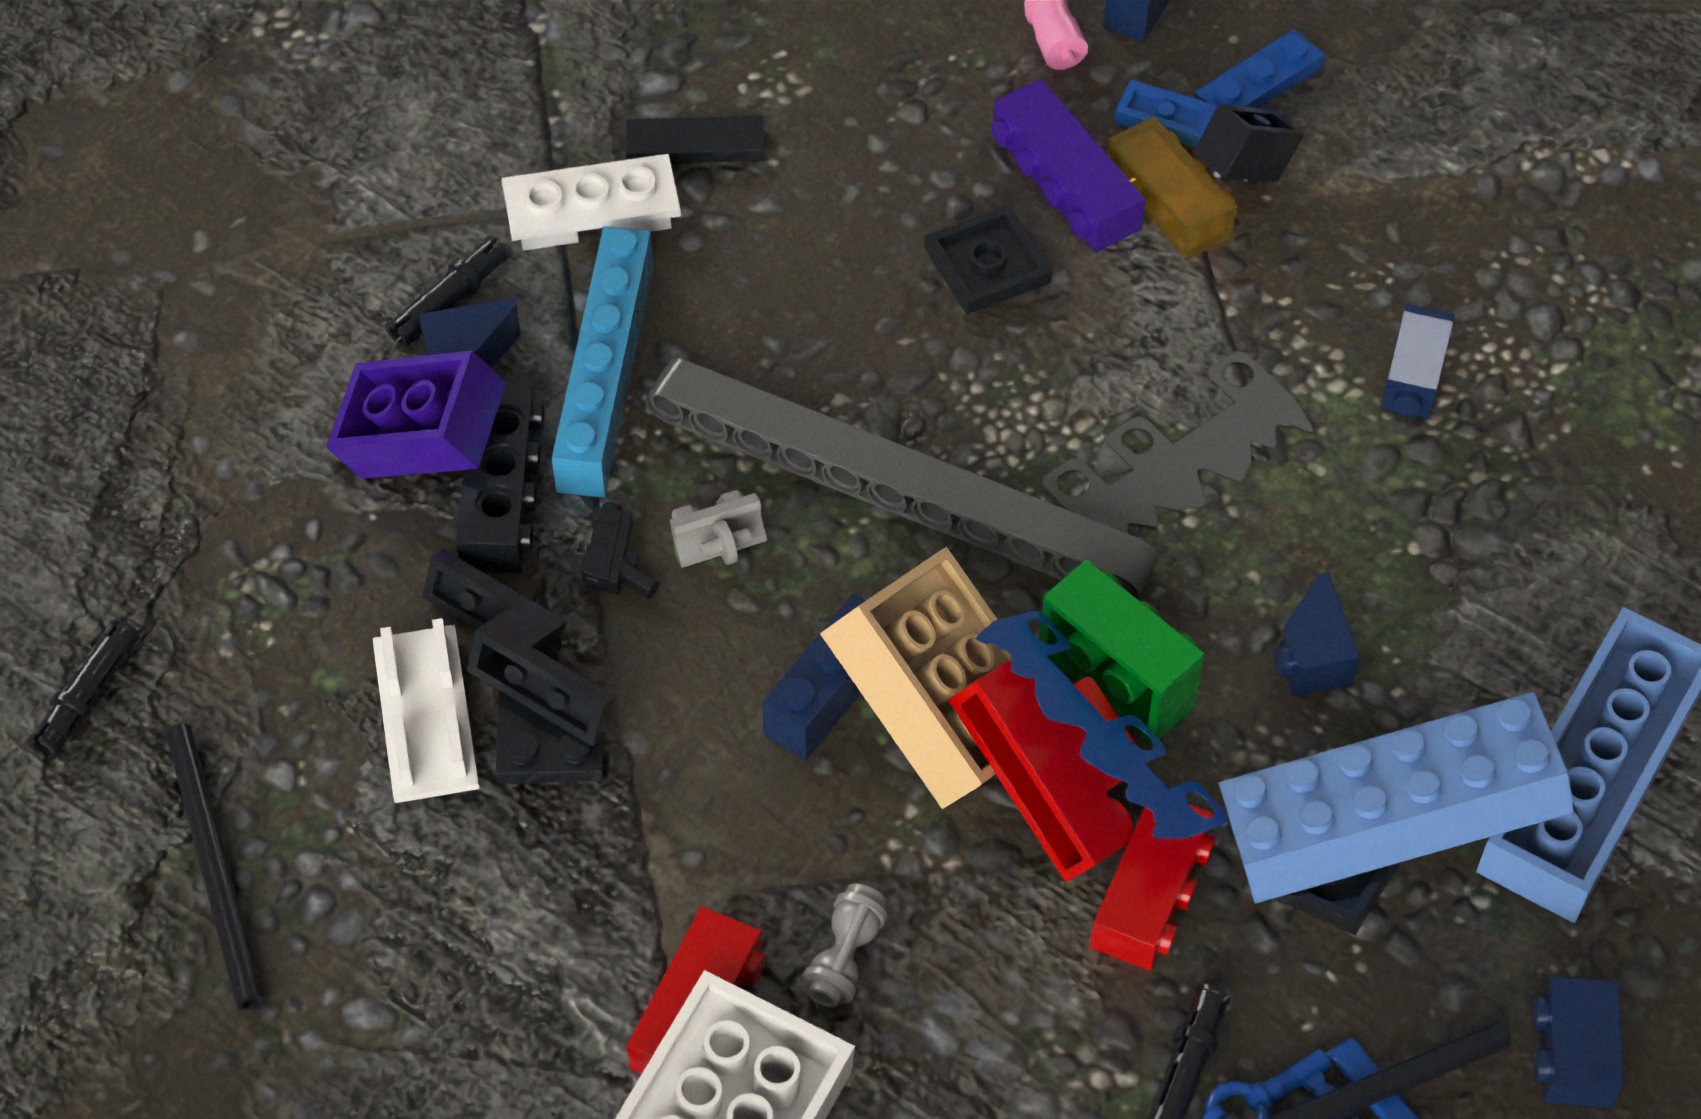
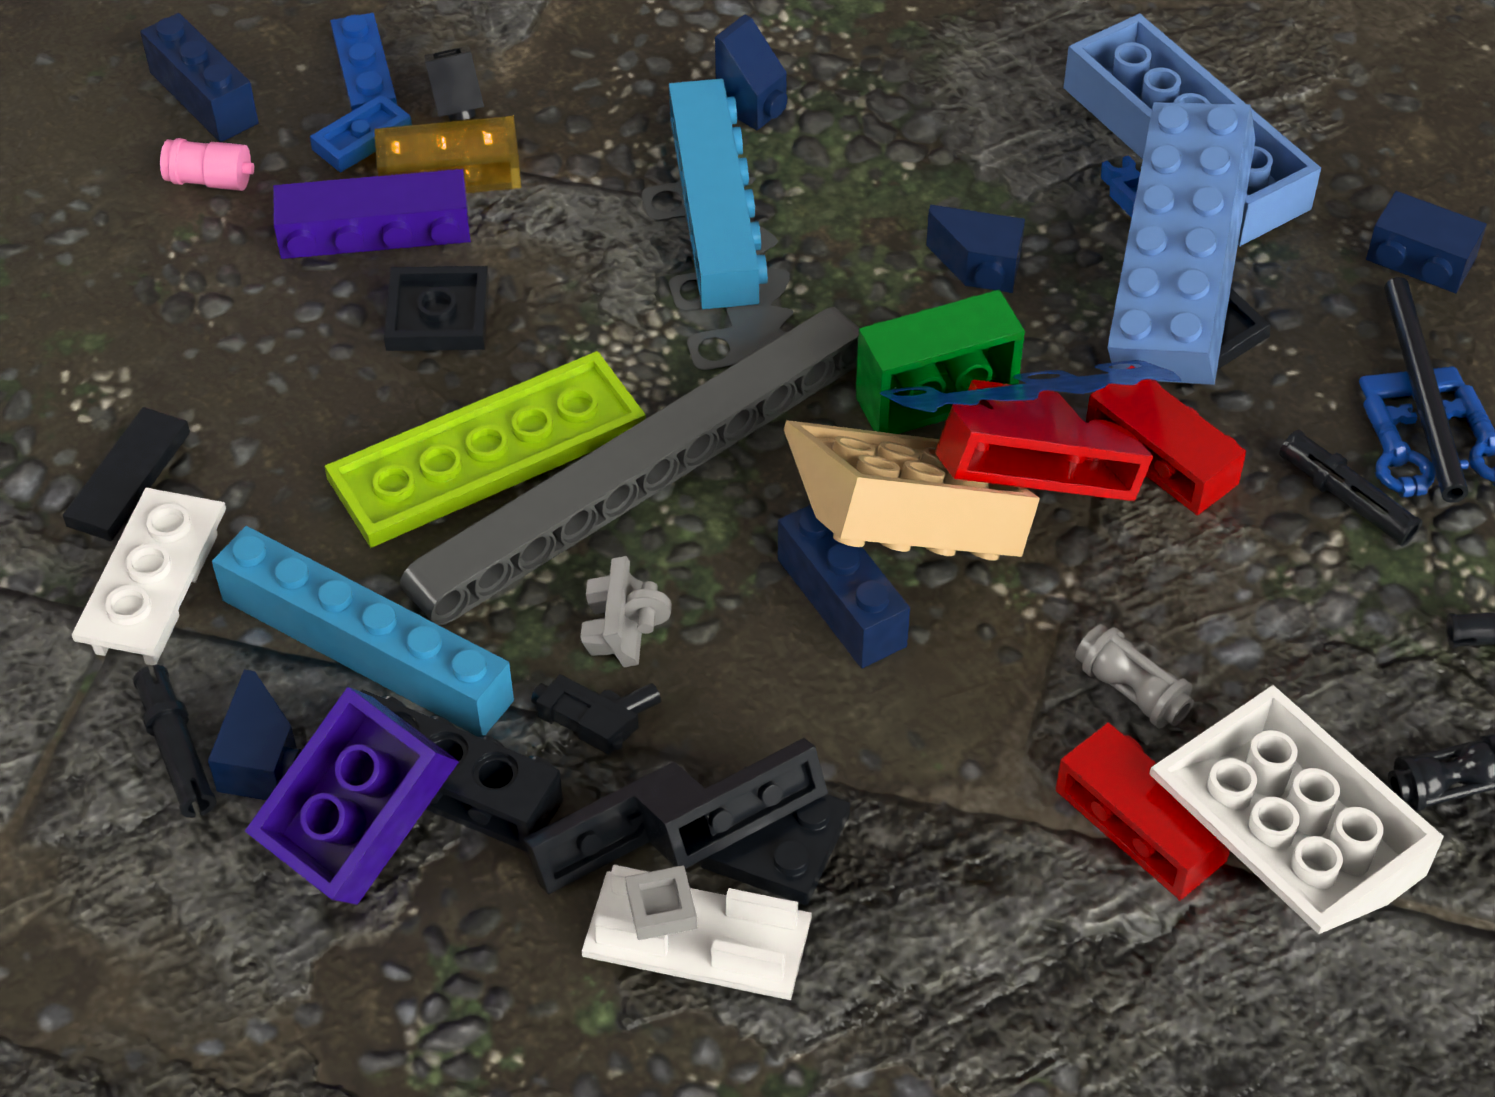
camera: 65 degrees left, 5 degrees down
none -> lime plate [324,351,646,548]
none -> light grey plate [625,865,697,940]
none -> dark azure brick [669,79,768,310]

